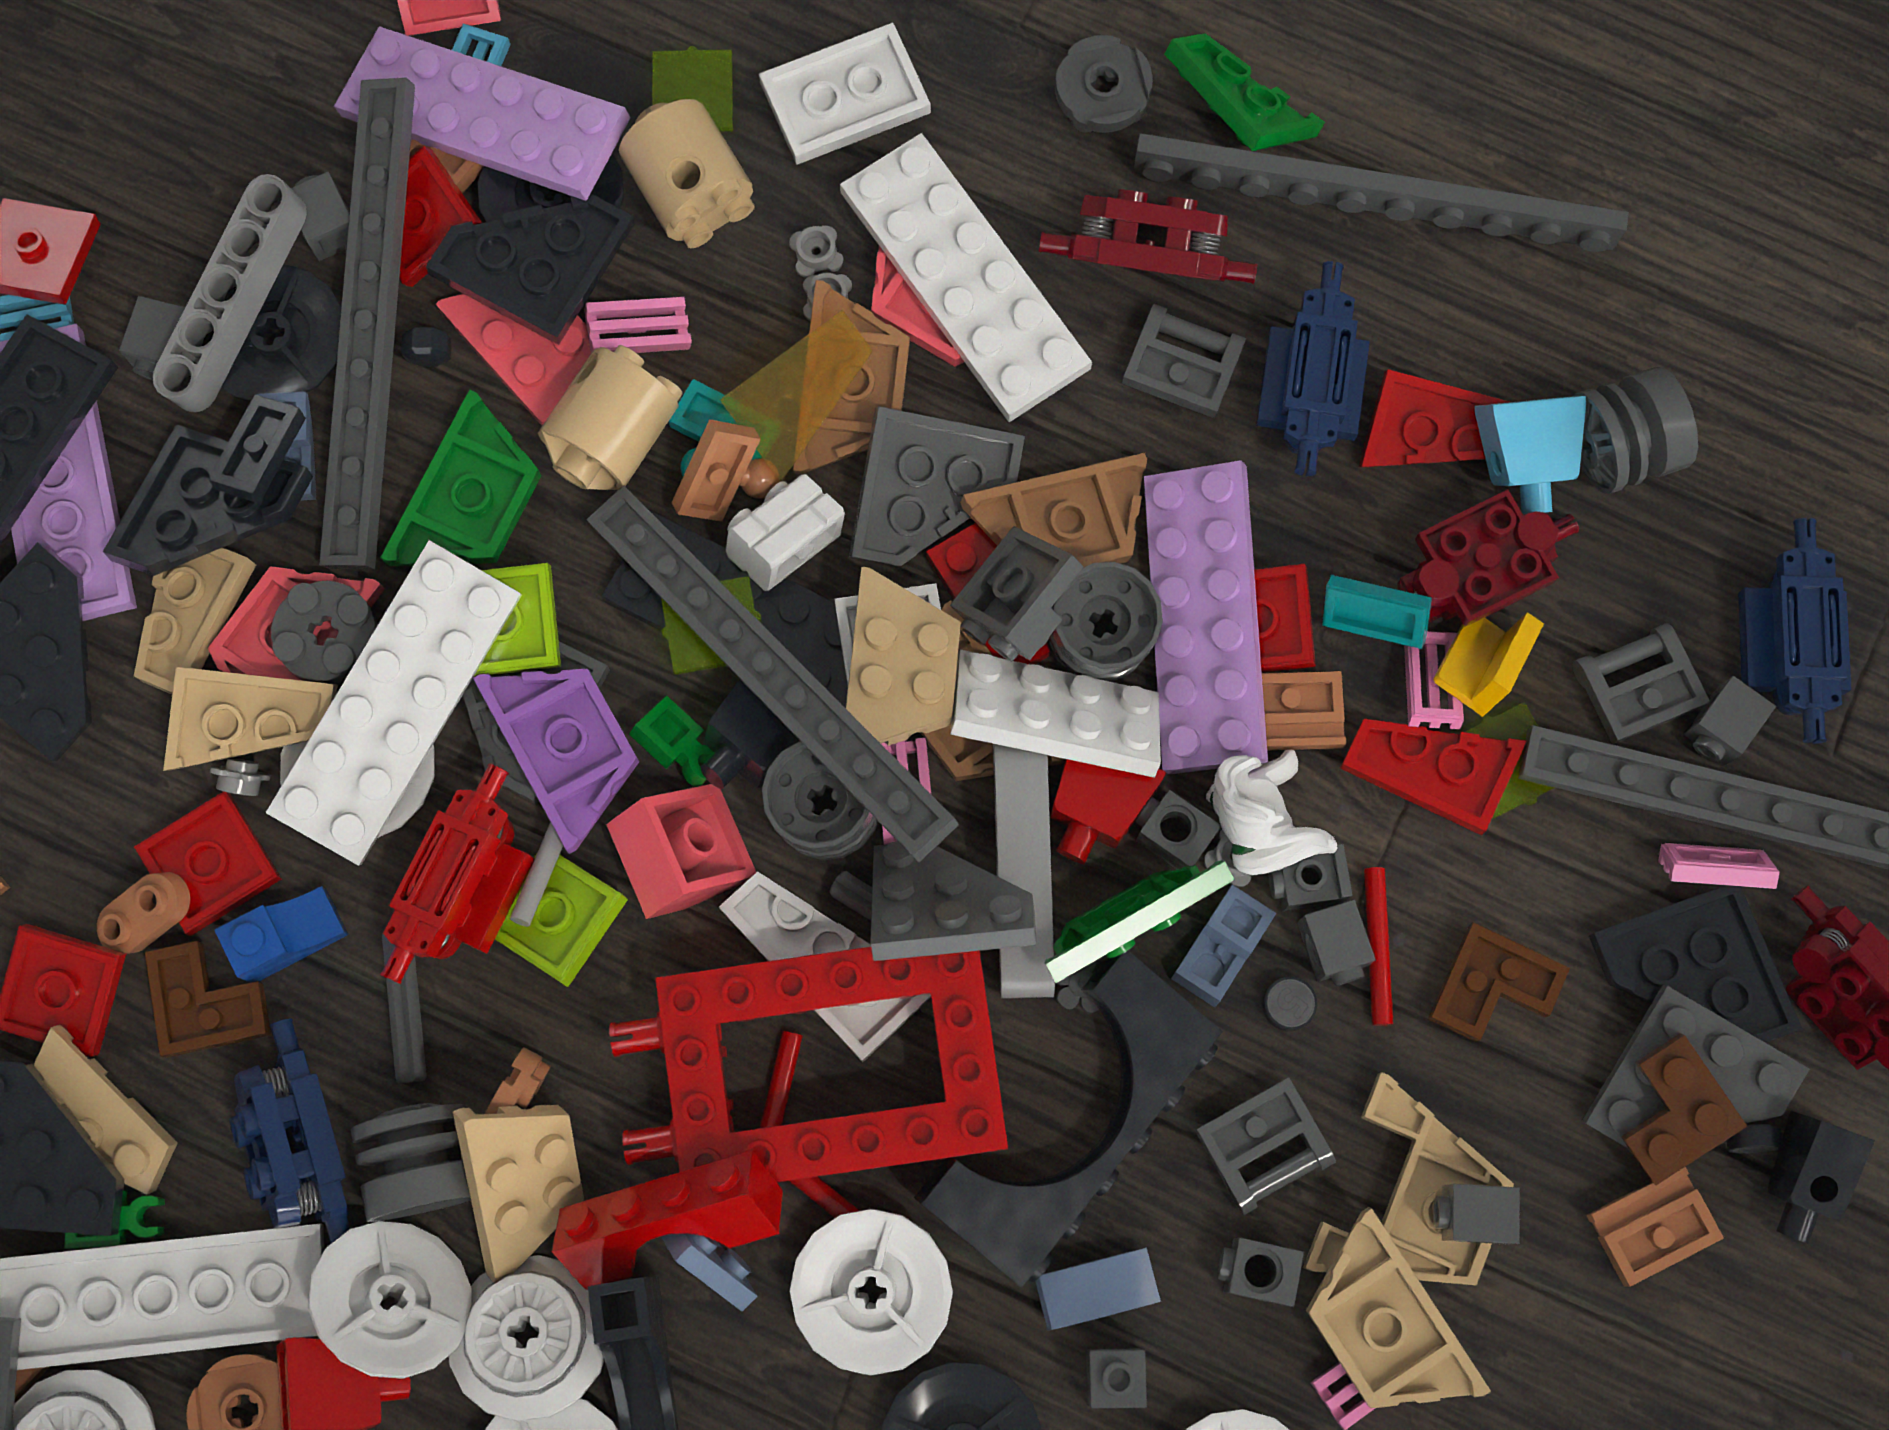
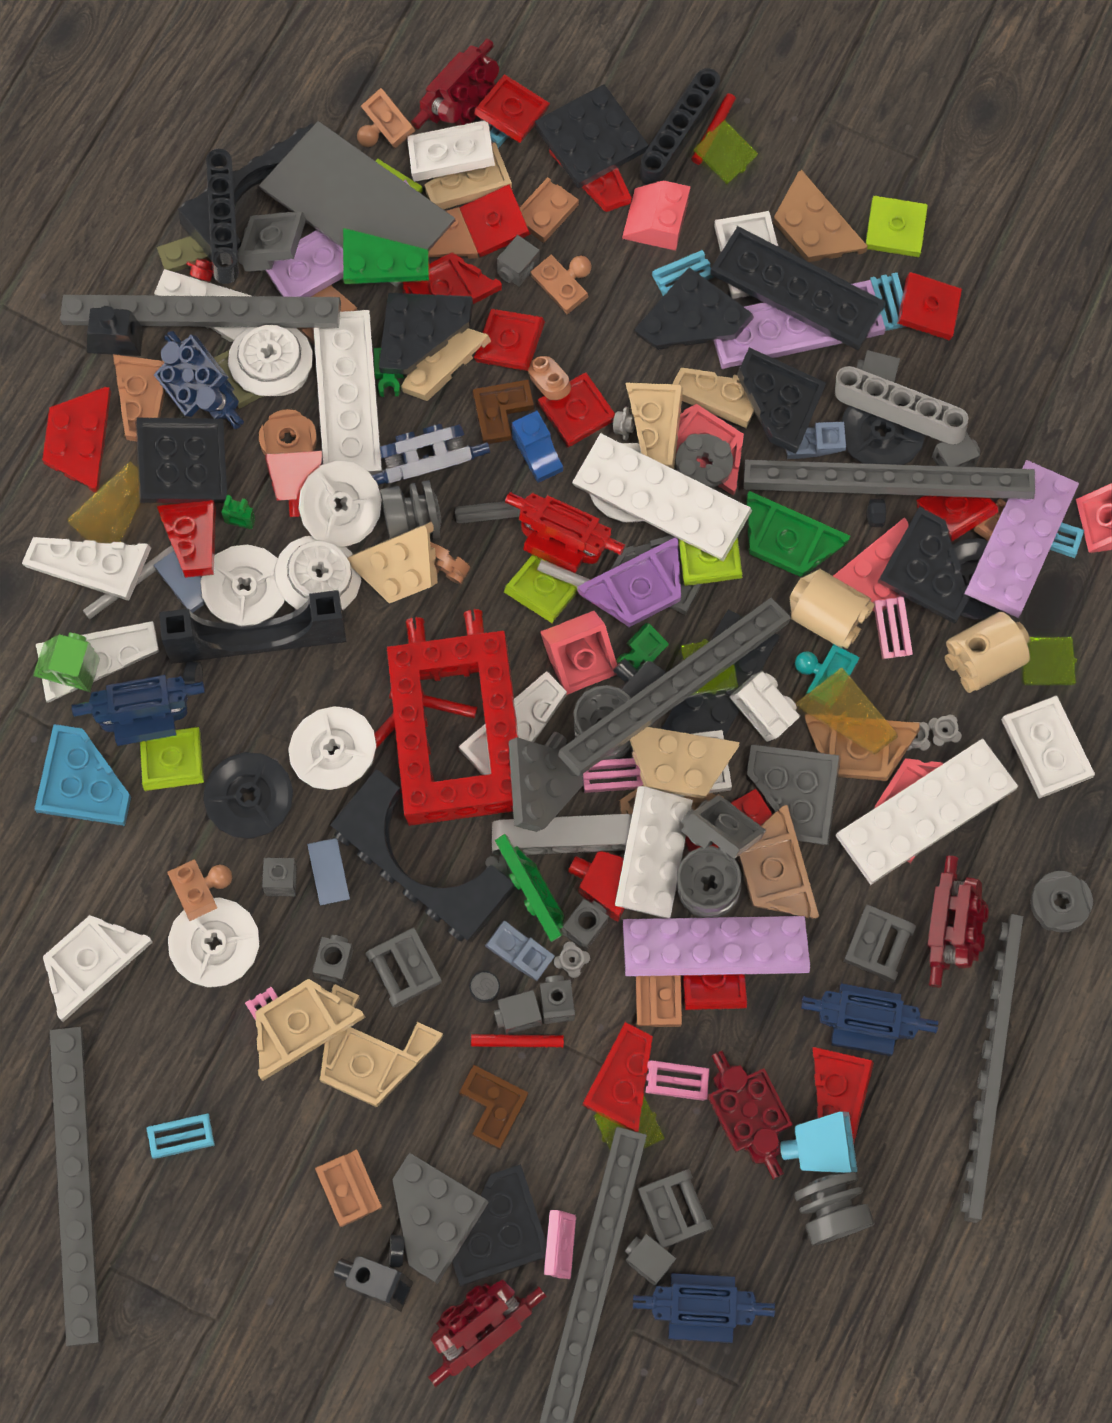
camera: 90 degrees right, 5 degrees down
black plate [208,395,306,503] -> none
red arch [552,1150,783,1290] -> none
sand blue plate [661,1234,758,1311] -> none
nougat plate [672,419,780,521] -> none
green wing [1164,33,1325,151] -> none
white hair [1206,750,1337,875] -> none
teal tile [1322,575,1432,649] -> none
yellow panel [1433,612,1544,717] -> none
dark grey brick [1433,1184,1520,1245] -> none
reddish brown plate [1621,1033,1747,1186] -> none

